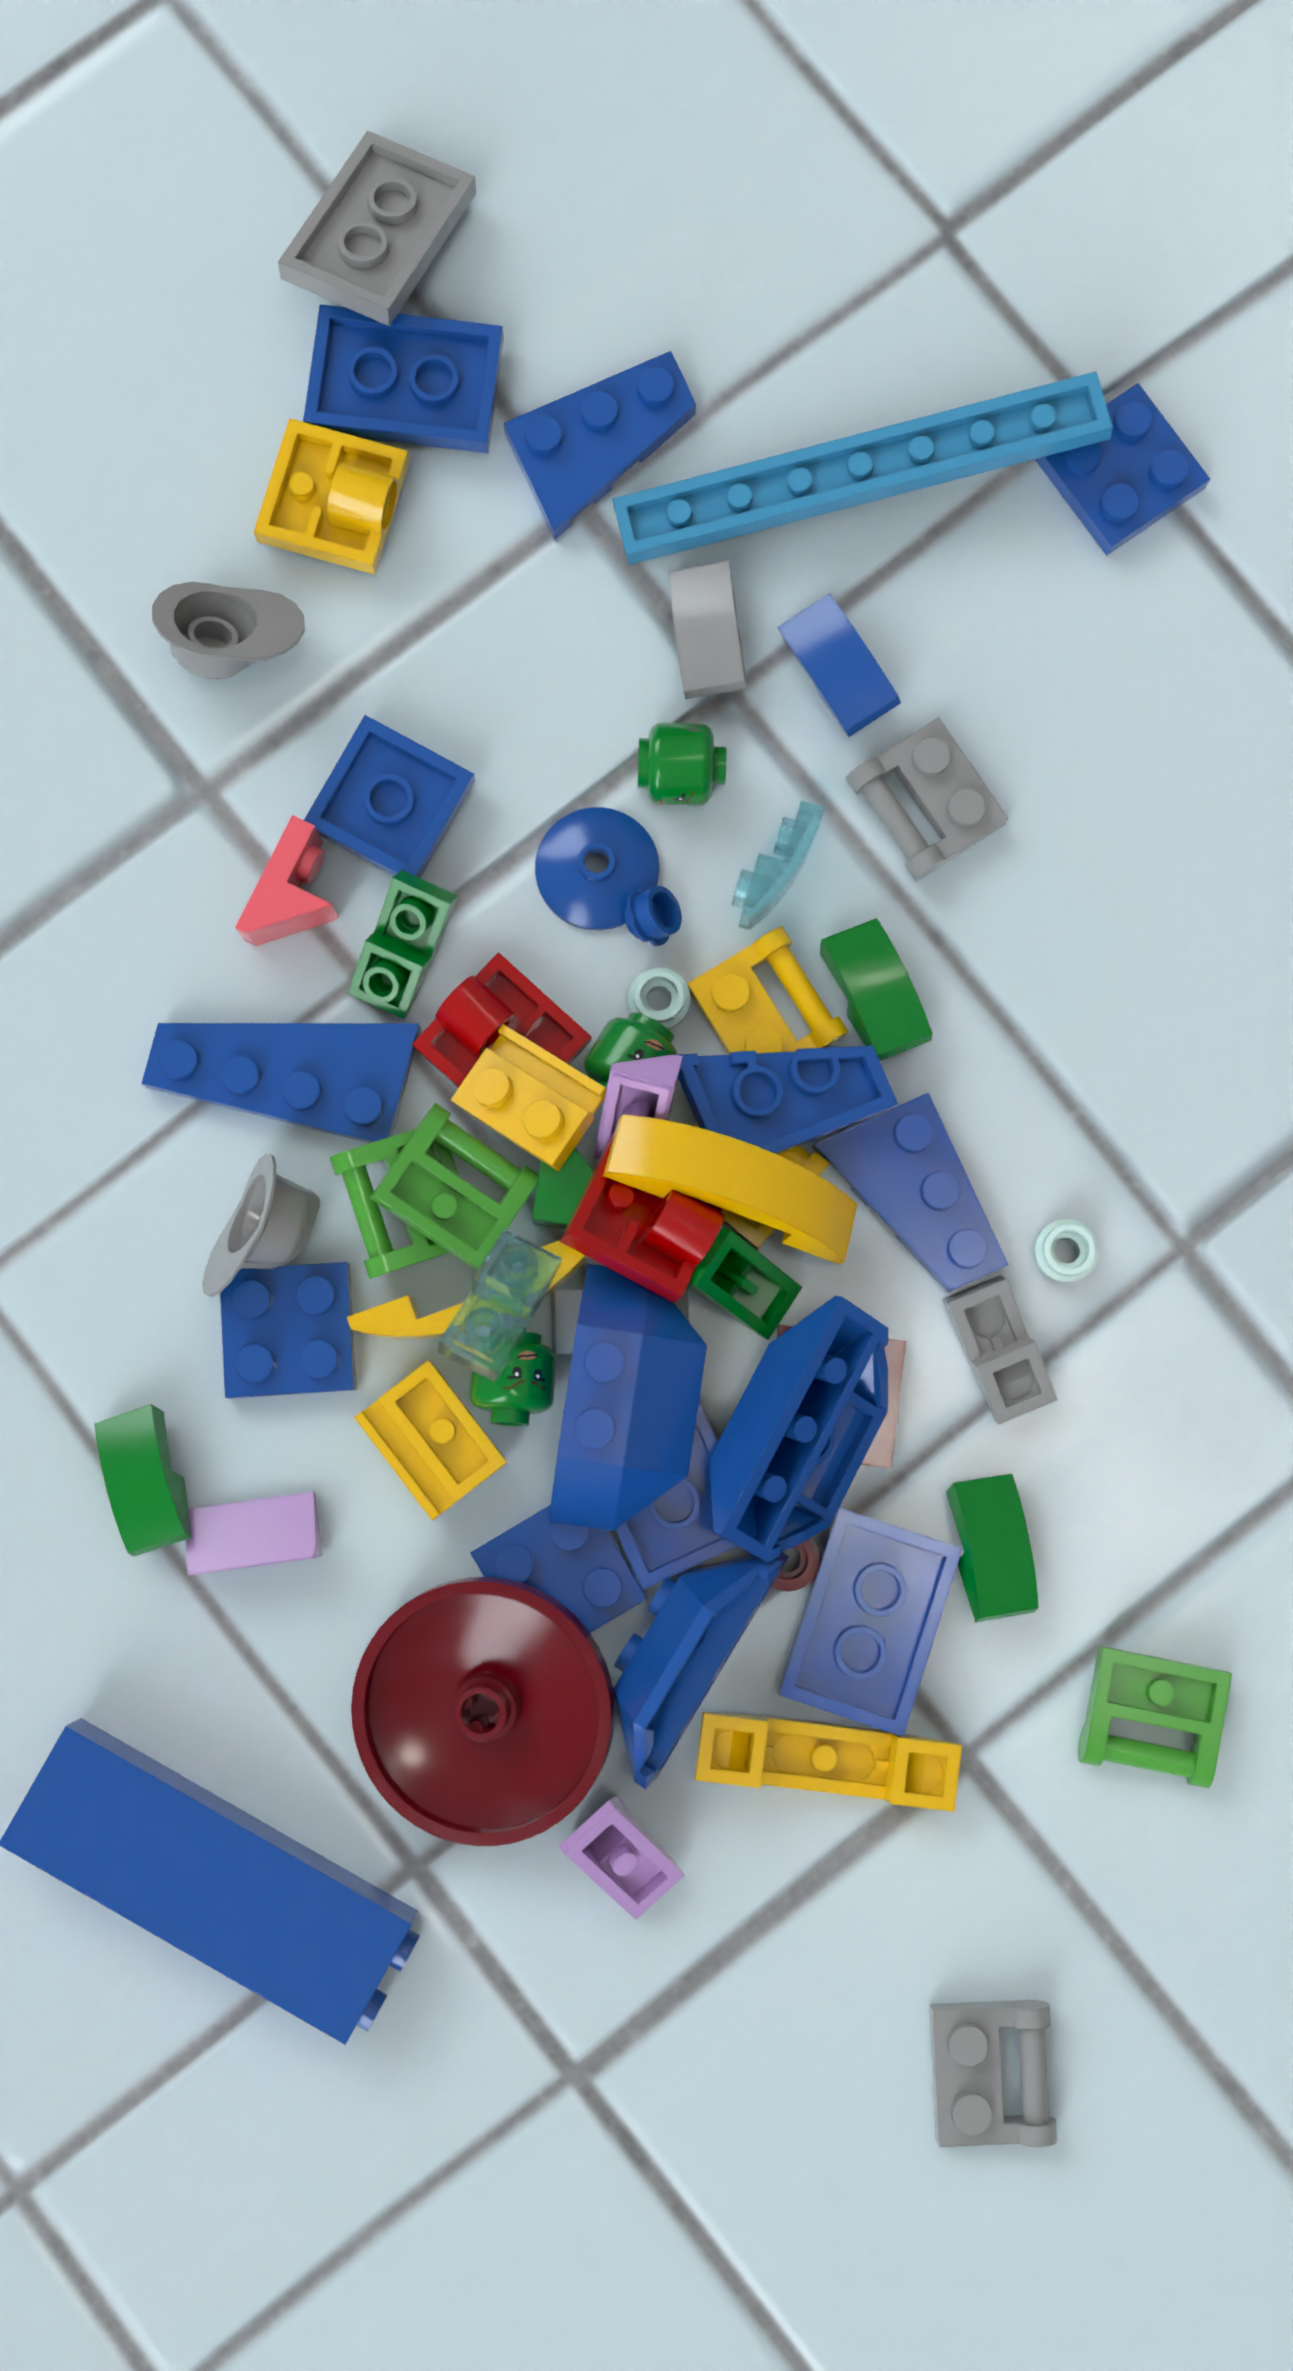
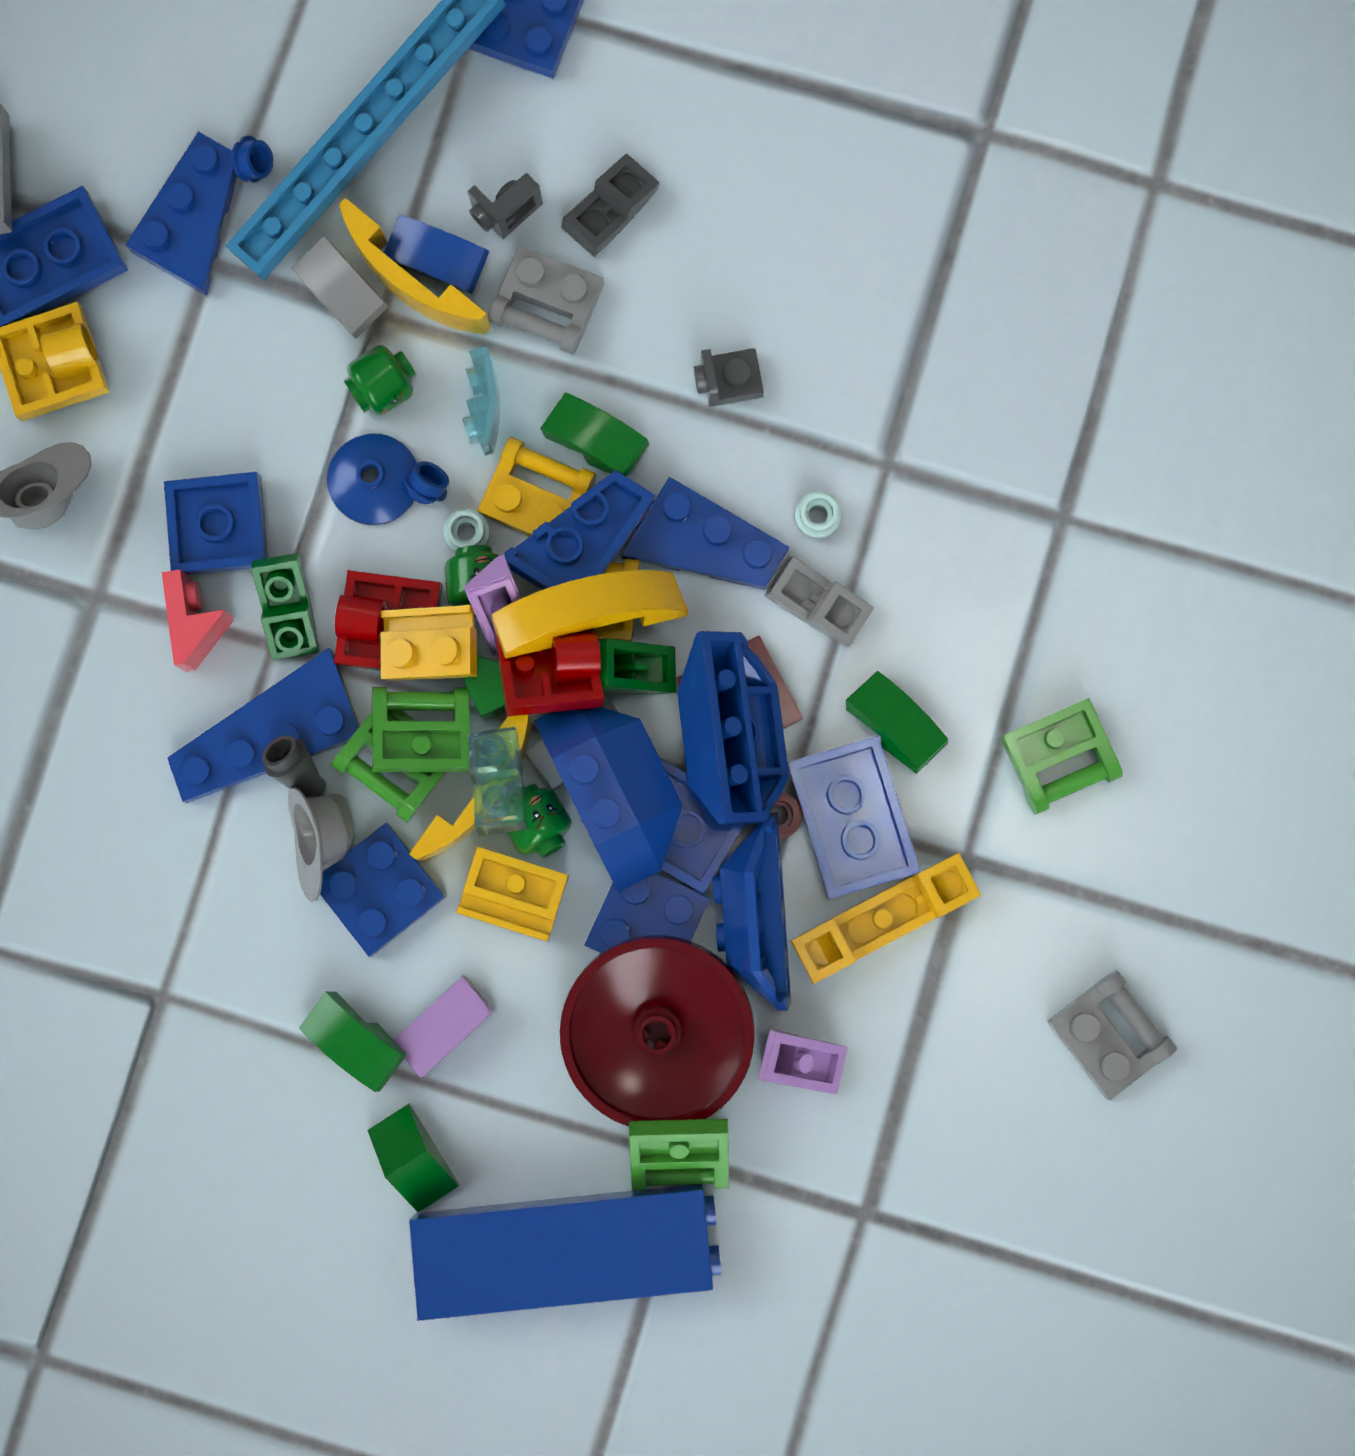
camera: 30 degrees left, 0 degrees up
none -> blue plate [230,136,273,183]
none -> dark grey cone [262,735,326,797]
none -> yellow slope [339,198,491,335]
none -> green slope [367,1103,460,1213]
none -> dark grey bracket [467,172,543,239]
none -> dark grey slope [561,153,660,257]
none -> bright green plate [629,1119,729,1191]
none -> dark grey bracket [693,348,764,407]

